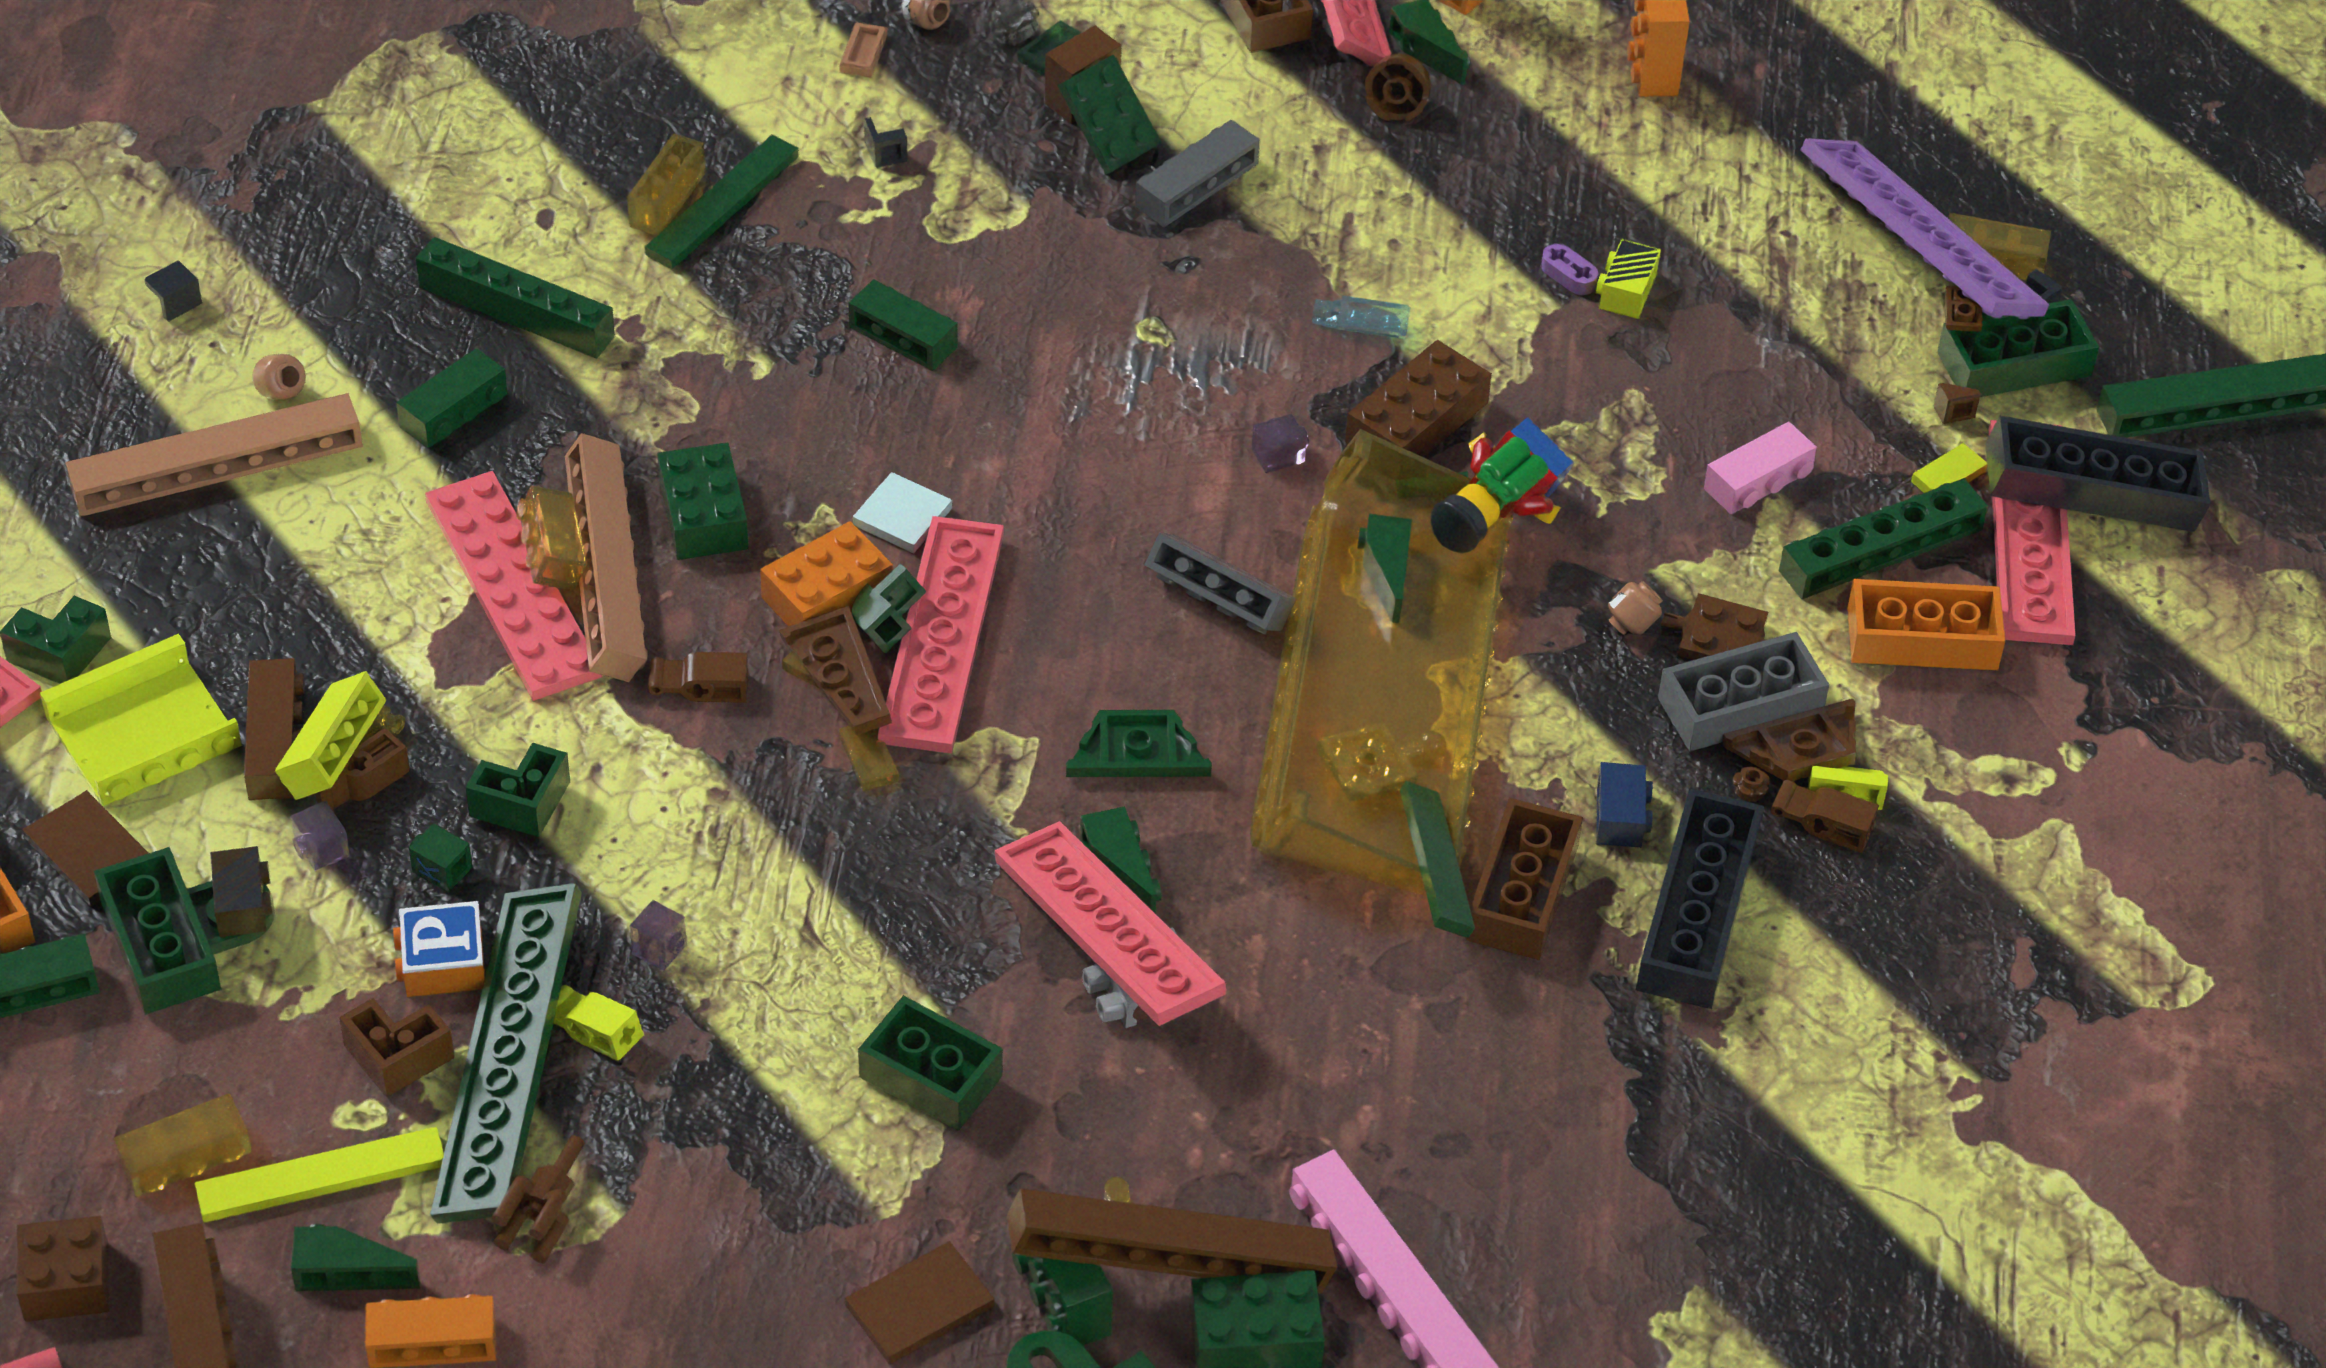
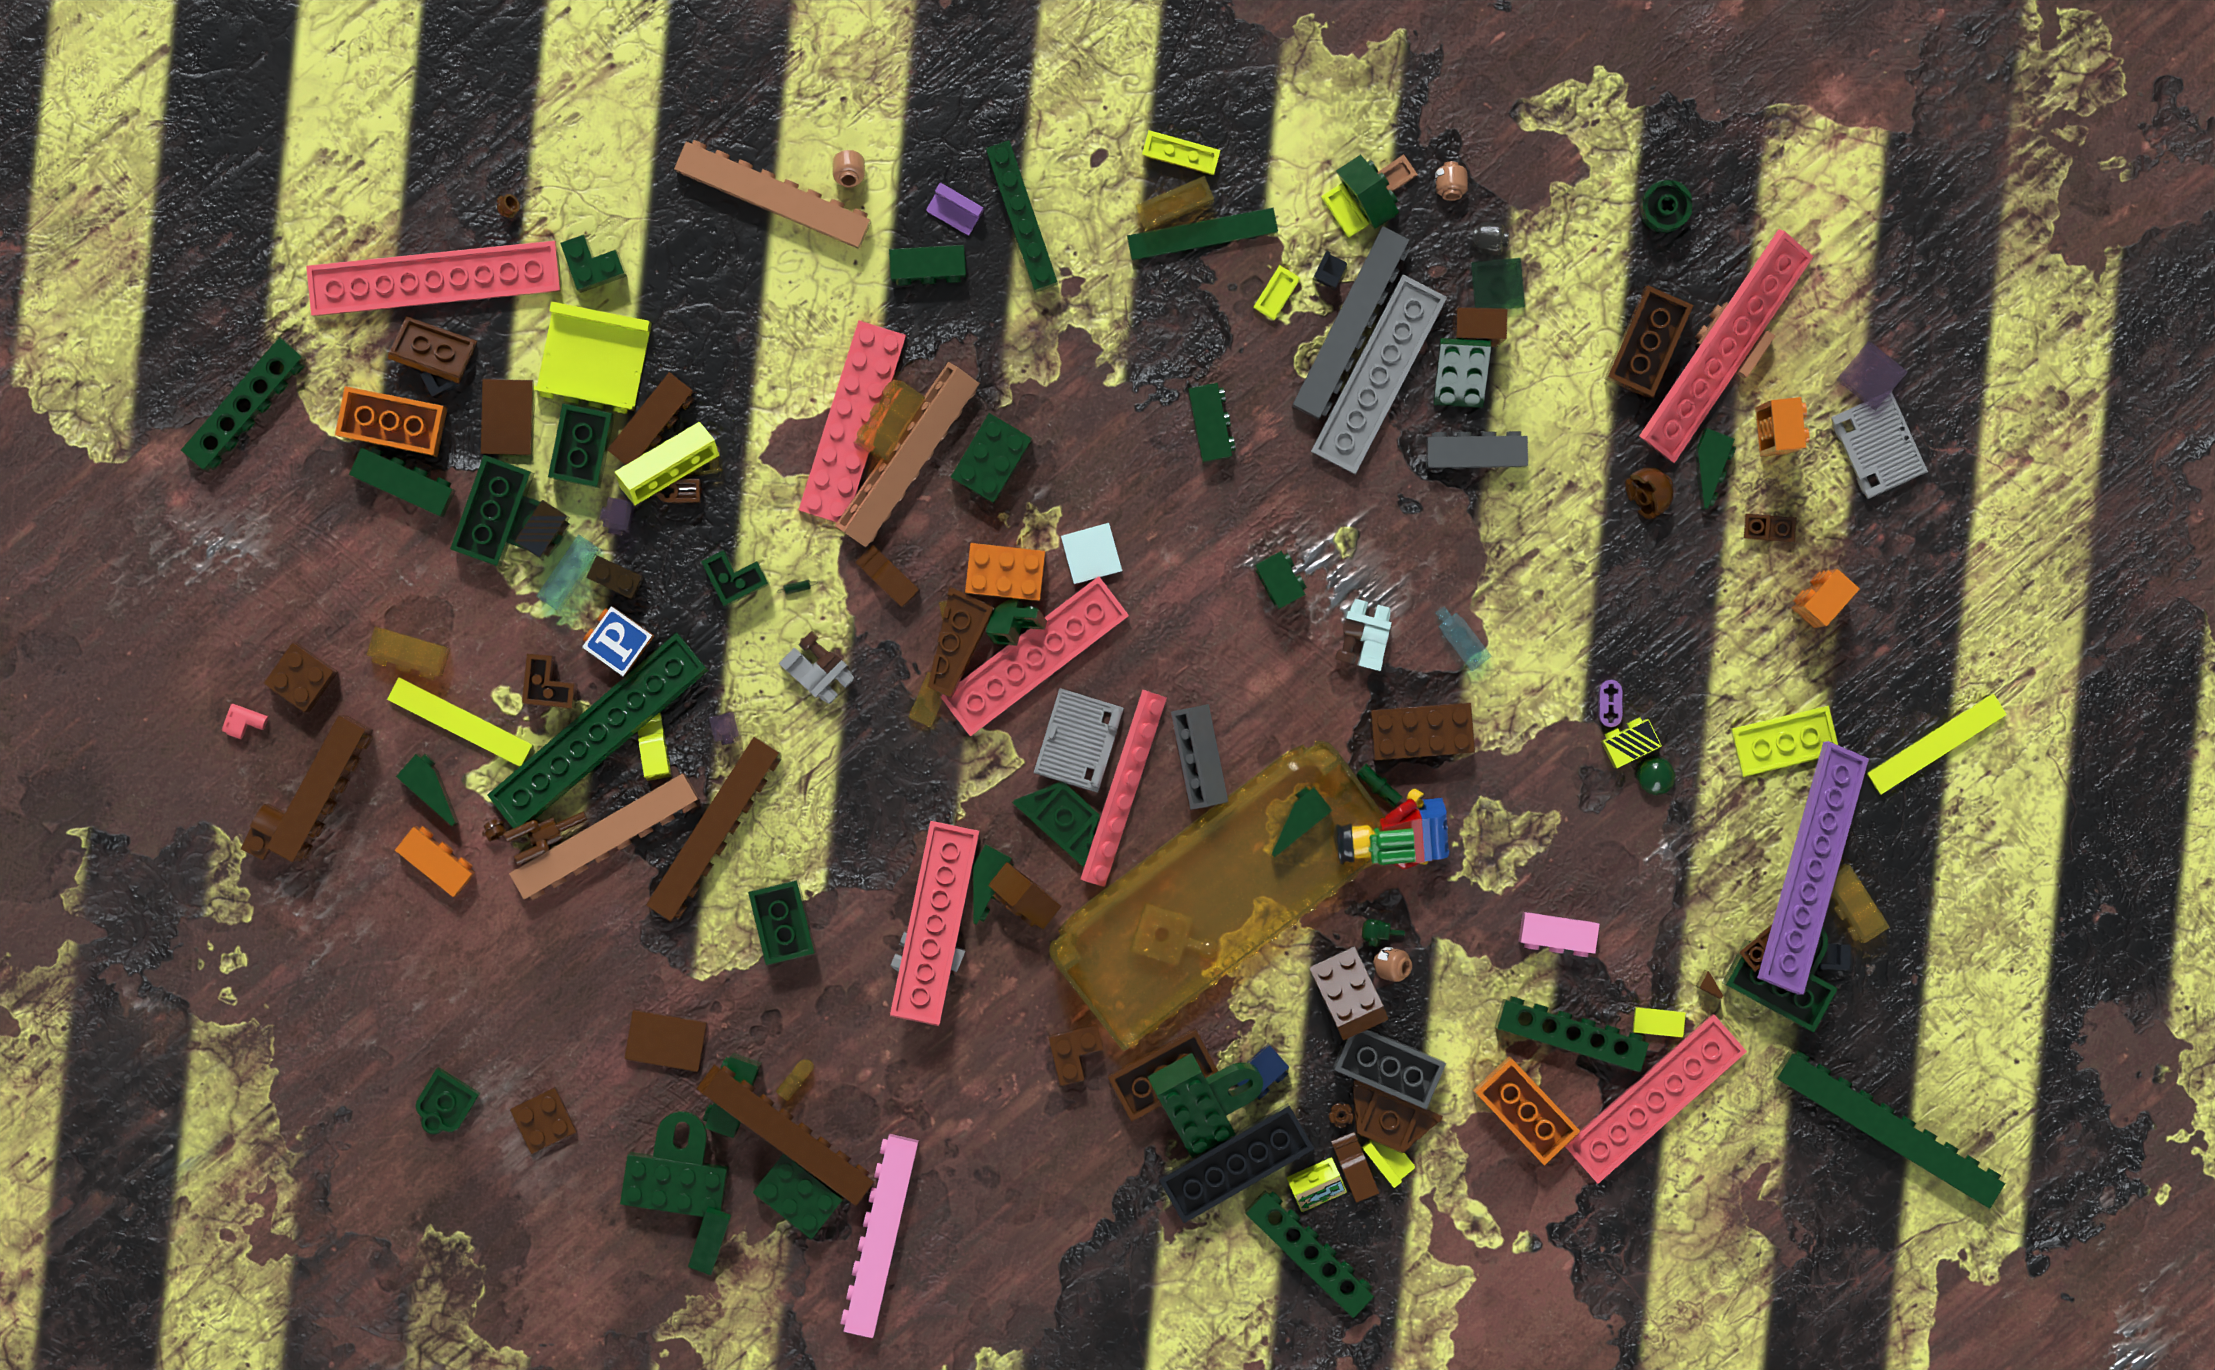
camera: 50 degrees right, 40 degrees up
black panel [144,260,202,321] -> none
dark green brick [409,823,473,893] -> none
clear purple brick [1251,414,1309,473] -> none
dark green tile [1400,781,1475,938] -> none
reddish brown plate [1661,593,1769,660] -> none
black brick [1985,415,2211,532] -> none
none -> reddish brown plate [482,819,506,842]
none -> nougat brick [509,773,700,901]
none -> clear light blue brick [536,534,602,611]
none -> dark green brick [548,404,615,488]
none -> dark brown brick [586,555,645,600]
none -> reddish brown brick [646,736,781,921]
none -> dark green piece [777,580,818,595]
none -> light grey hips [779,631,855,704]
none -> medium lavender panel [927,183,984,235]
none -> reddish brown brick [988,862,1062,929]
none -> light grey window [1034,688,1124,793]
none -> reddish brown brick [1048,1023,1103,1086]
none -> coral plate [1081,690,1167,887]
none -> neon yellow plate [1142,130,1221,175]
none -> dark green brick [1148,1053,1263,1158]
none -> dark green brick [1244,1190,1374,1318]
none -> neon yellow tile [1253,265,1301,321]
none -> dark green brick [1253,550,1307,610]
none -> panel [1286,1157,1347,1212]
none -> dark grey brick [1292,226,1411,419]
none -> brick [1309,947,1389,1040]
none -> light grey plate [1311,274,1447,474]
none -> neon yellow tile [1321,183,1369,239]
none -> light aqua hips [1335,599,1392,671]
none -> dark green brick [1336,154,1399,229]
none -> dark green piece [1362,919,1405,947]
none -> dark green hair [1635,755,1676,796]
none -> neon yellow tile [1731,706,1838,777]
none -> reddish brown slope [1744,513,1797,543]
none -> neon yellow tile [1866,694,2007,794]

